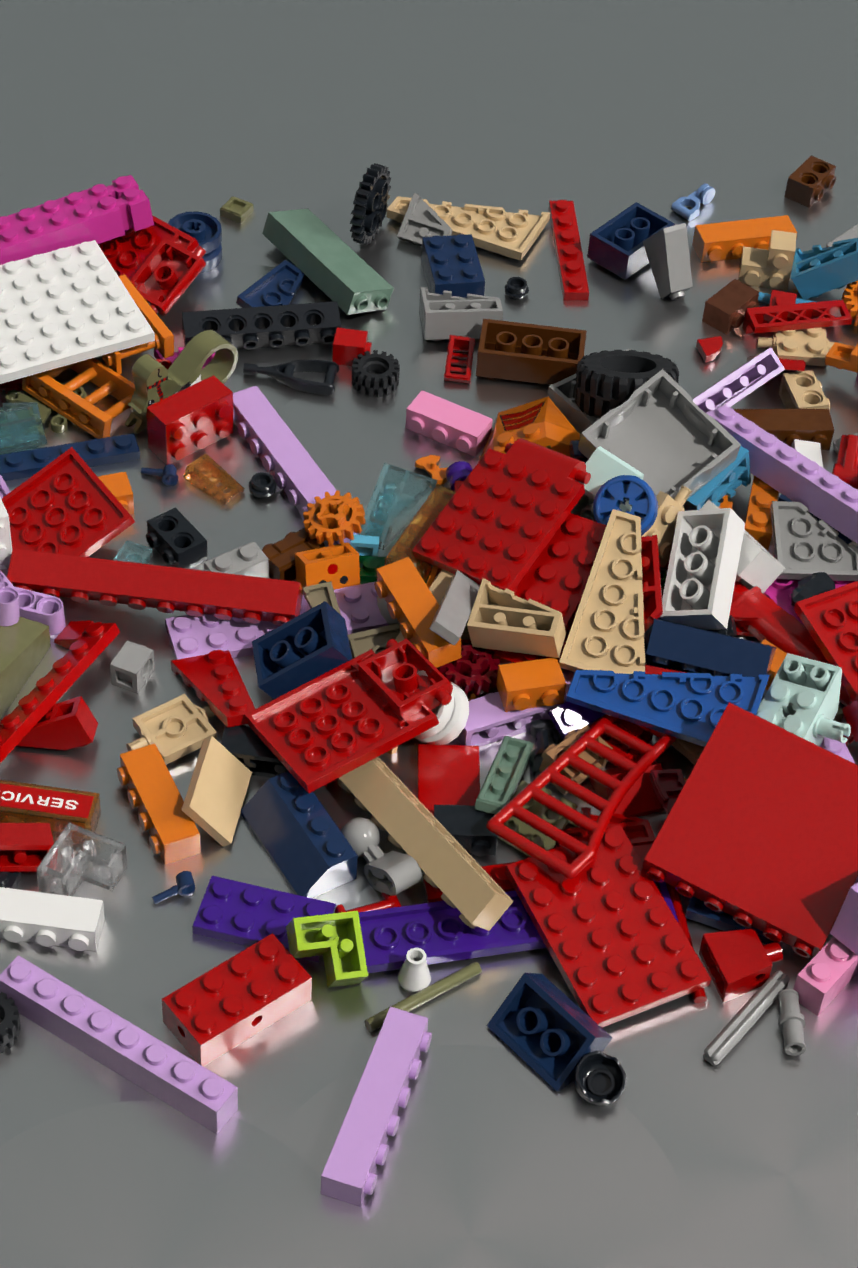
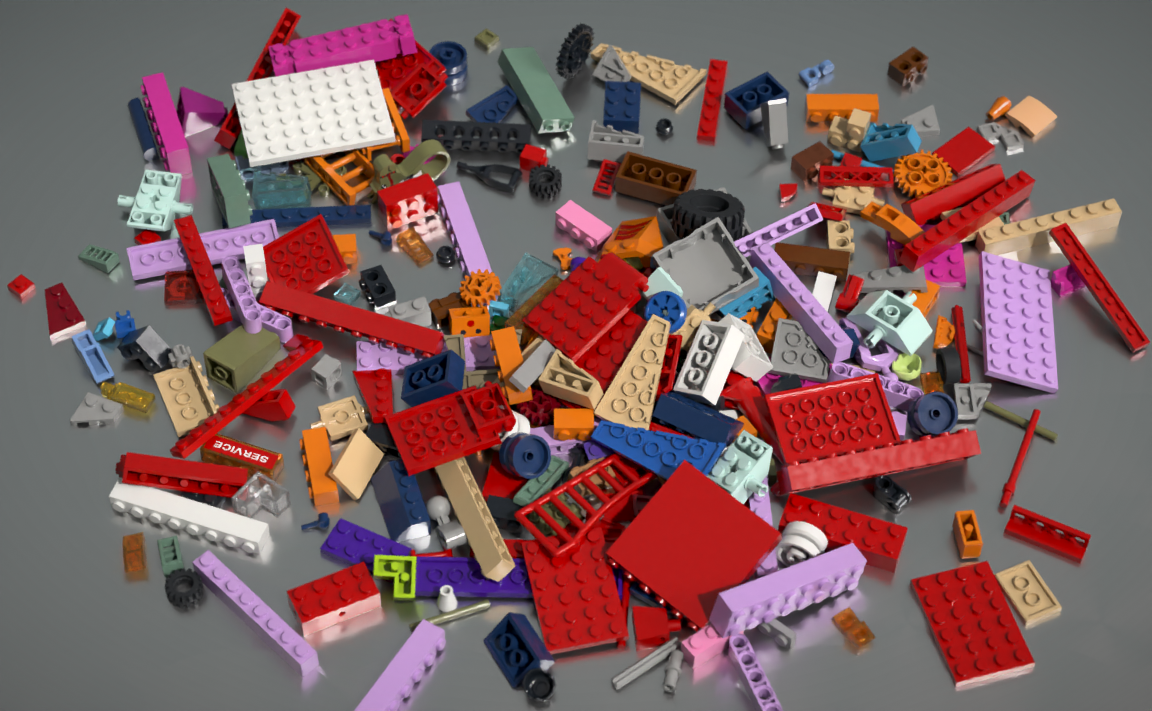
camera: 15 degrees right, 5 degrees up
none -> dark blue wheel [499,432,551,479]

